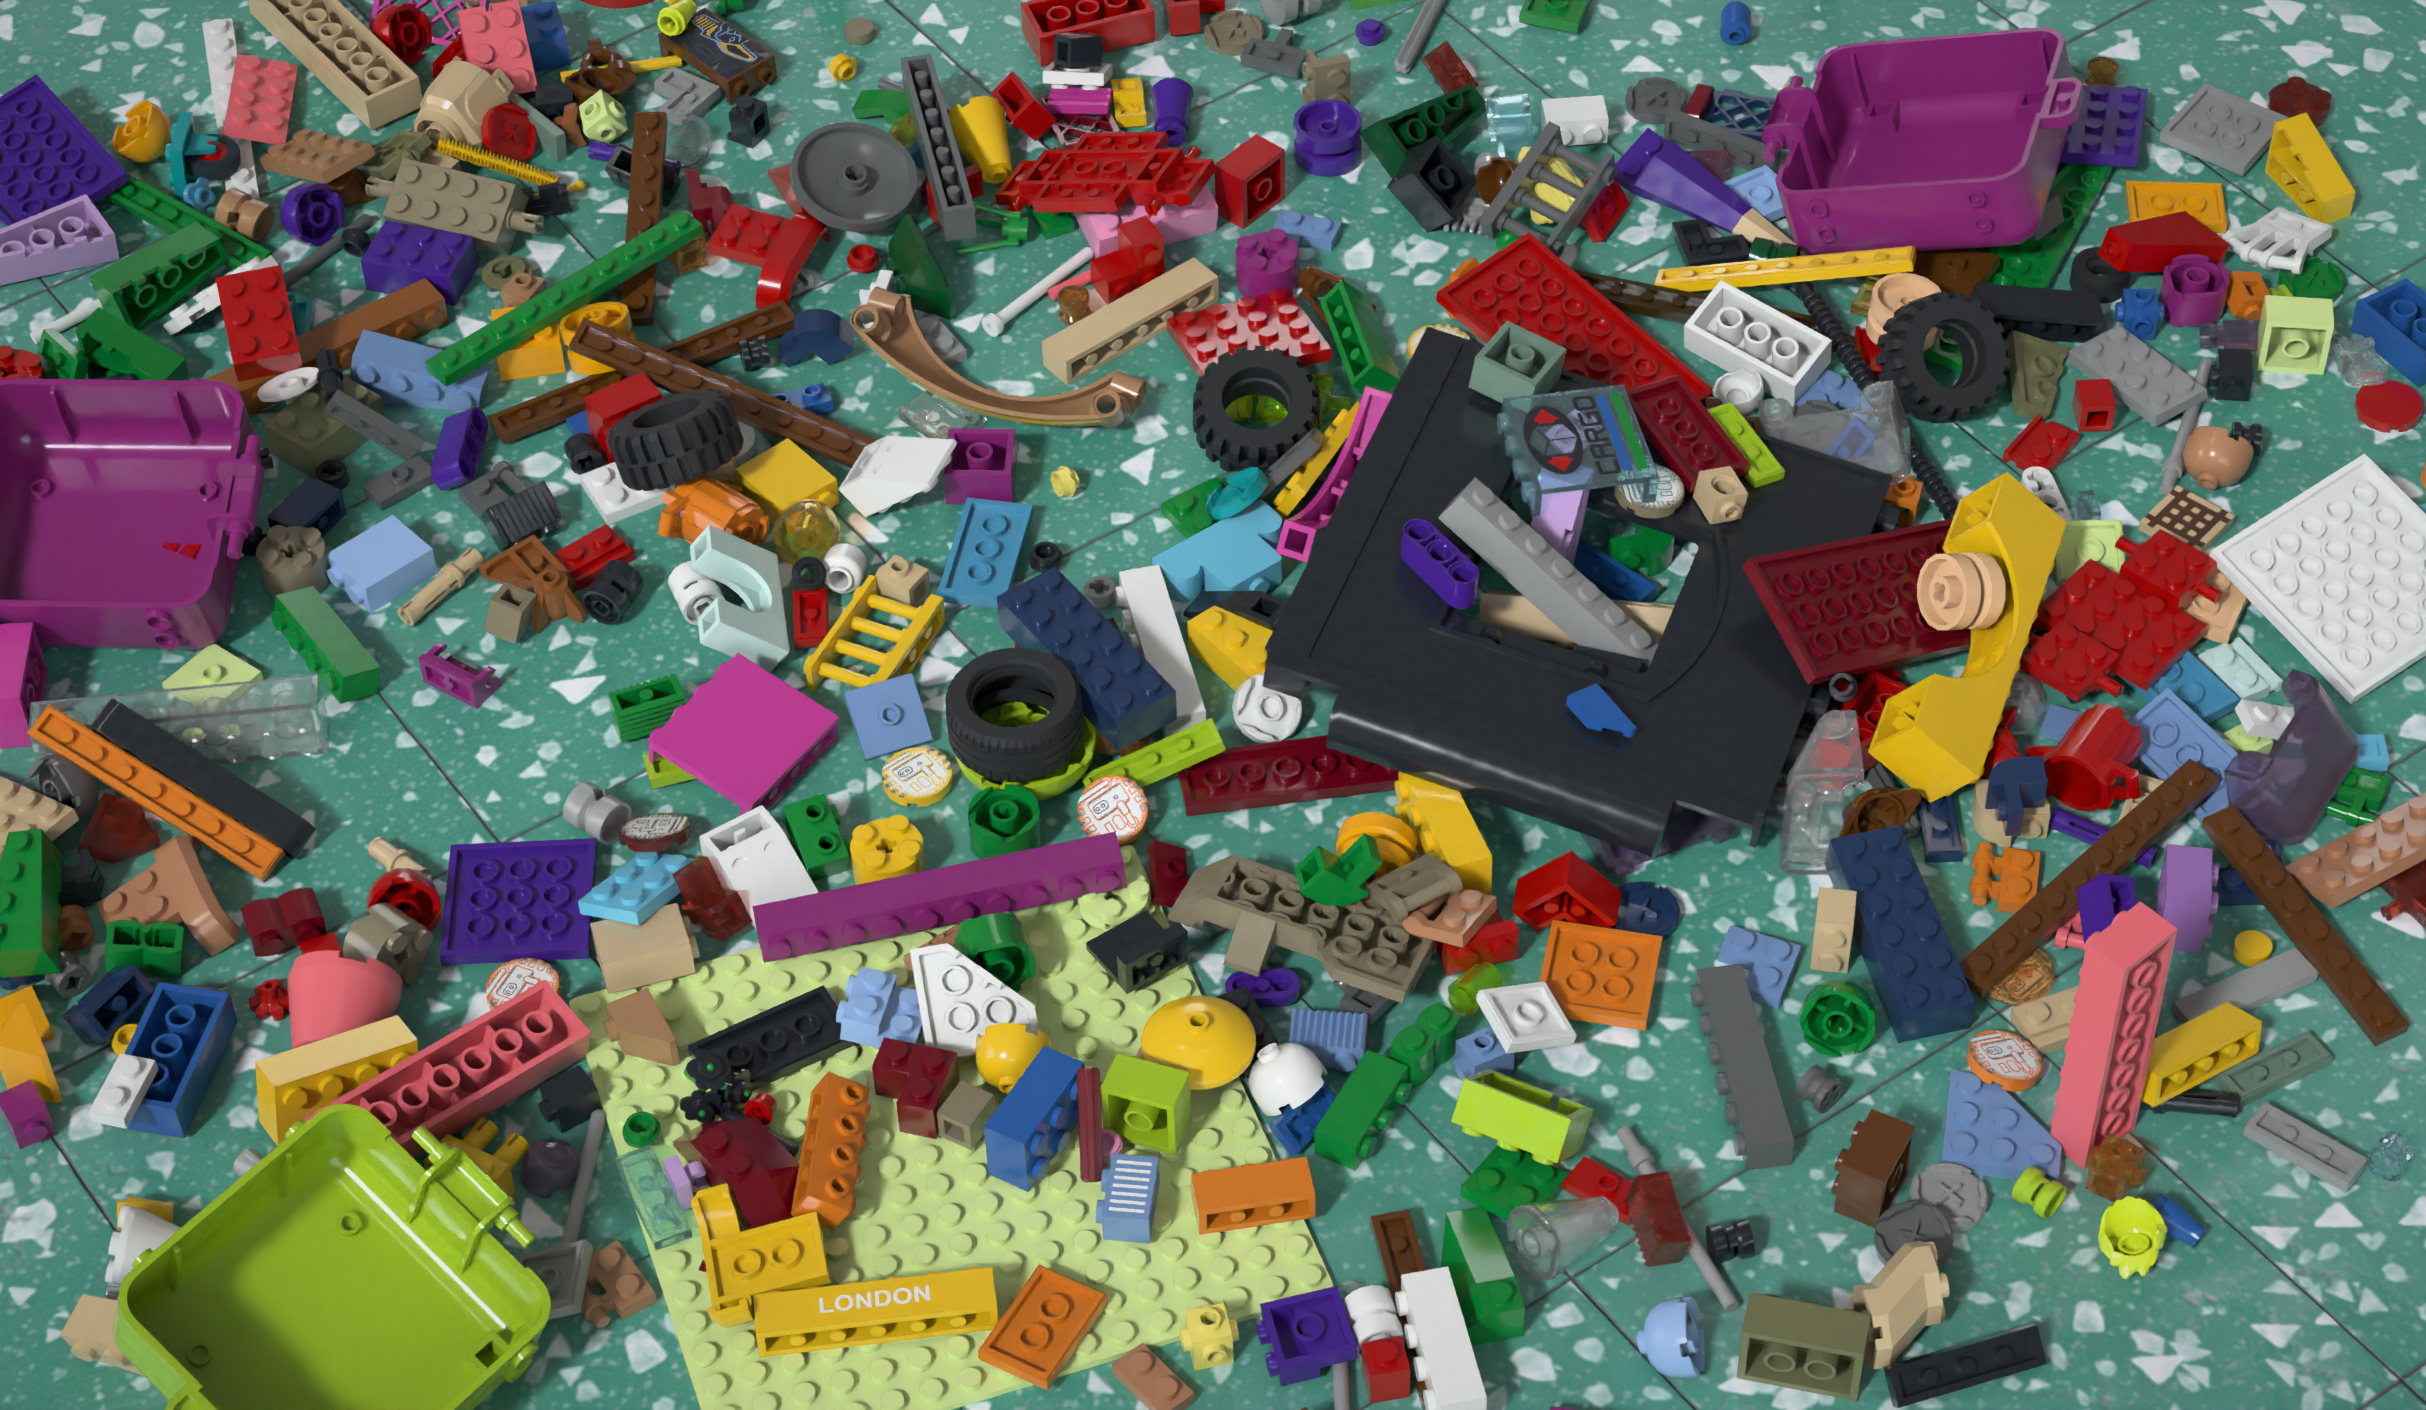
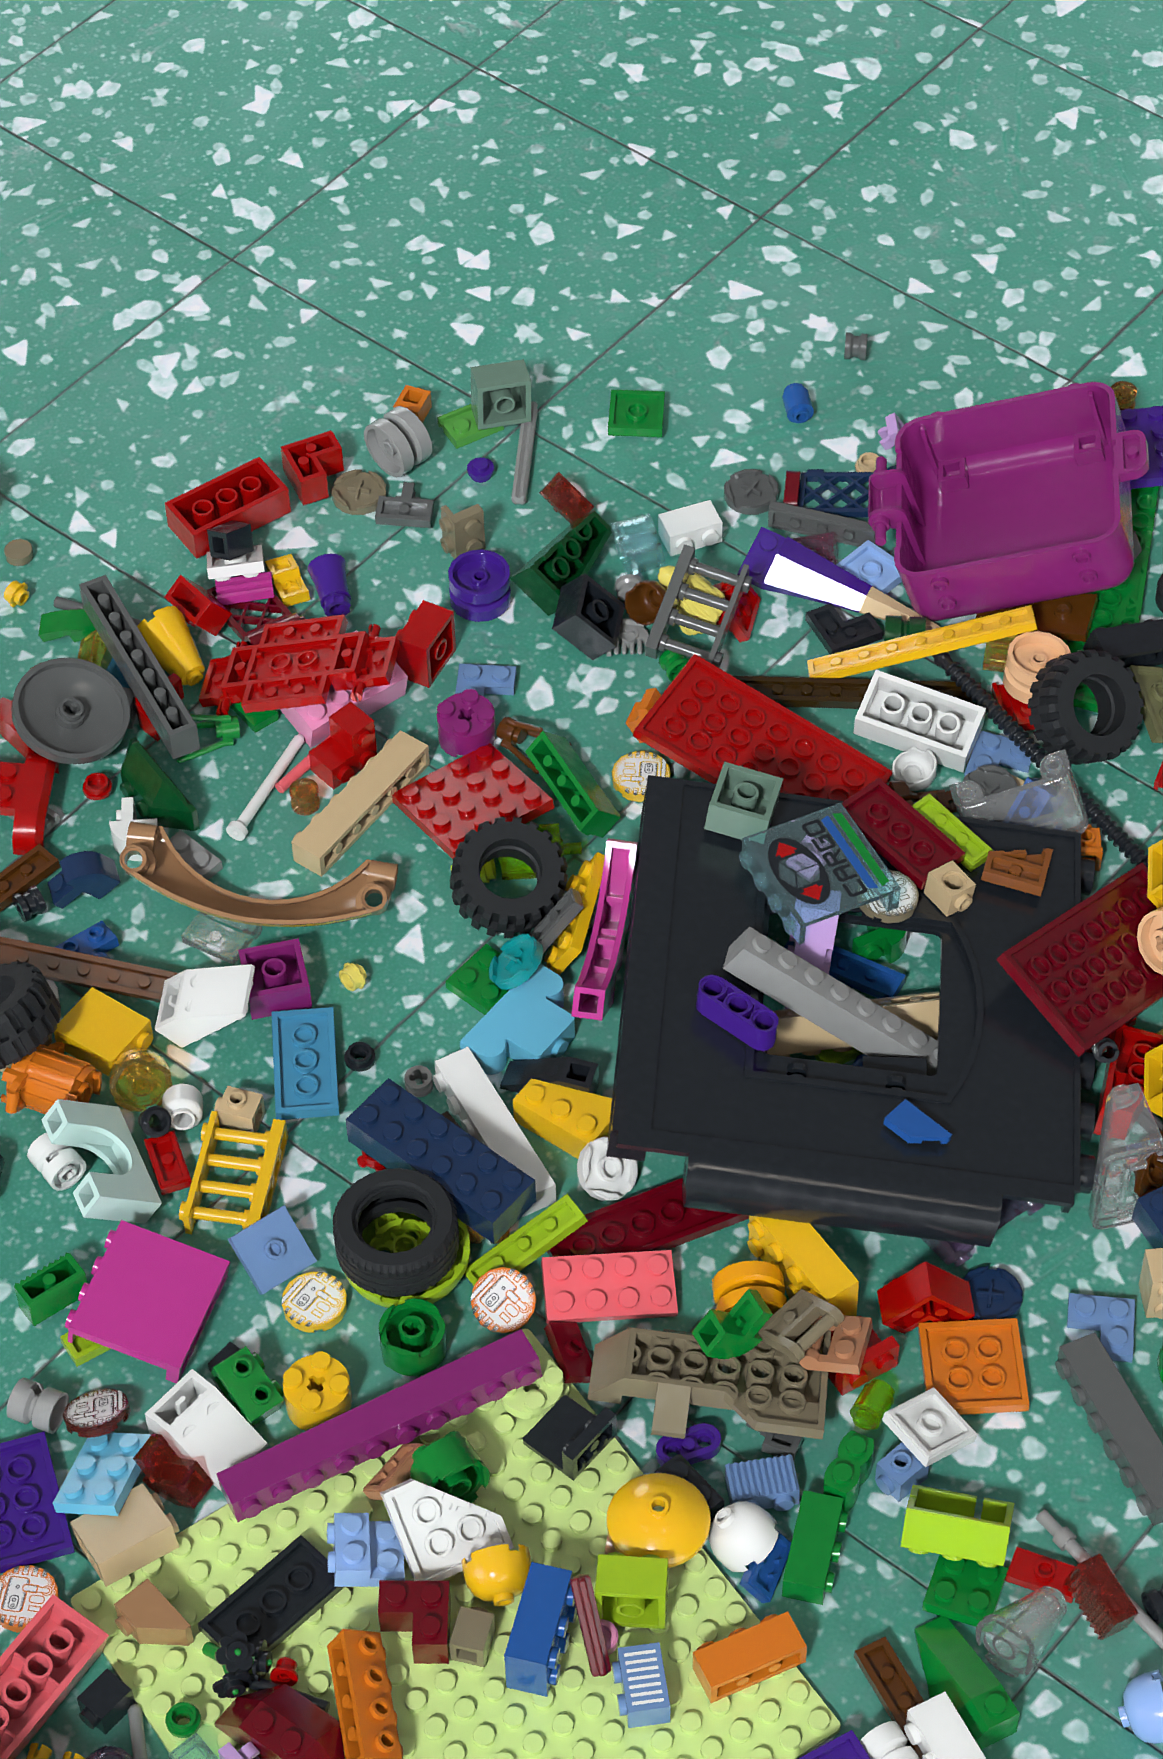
camera: 15 degrees left, 5 degrees up
none -> coral plate [541,1250,678,1324]
none -> dark orange wing [981,848,1053,896]

